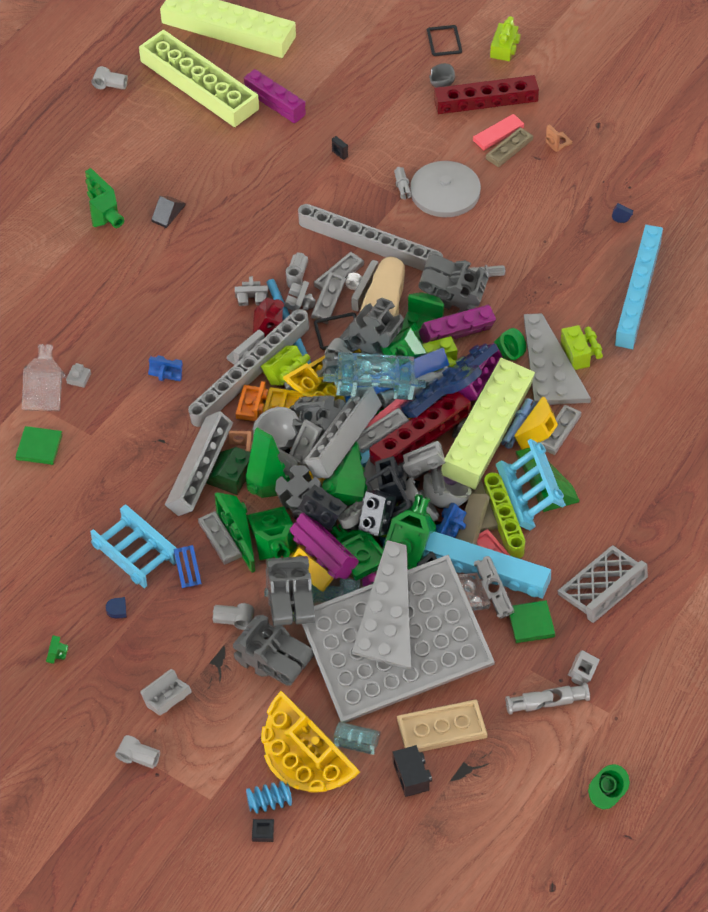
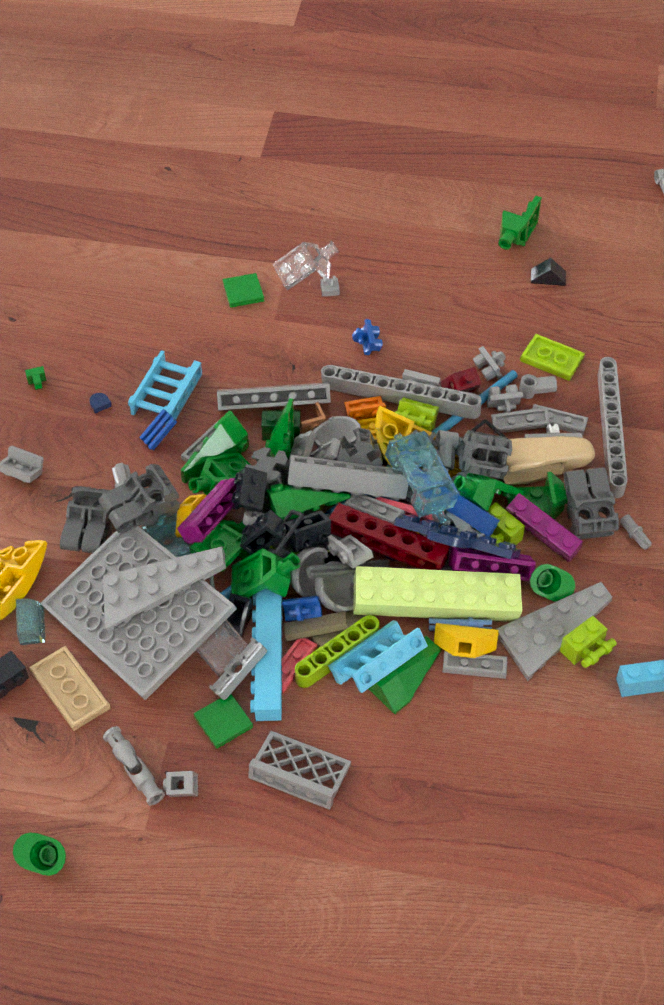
camera: 65 degrees right, 0 degrees up
none -> lime tile [520,334,585,381]

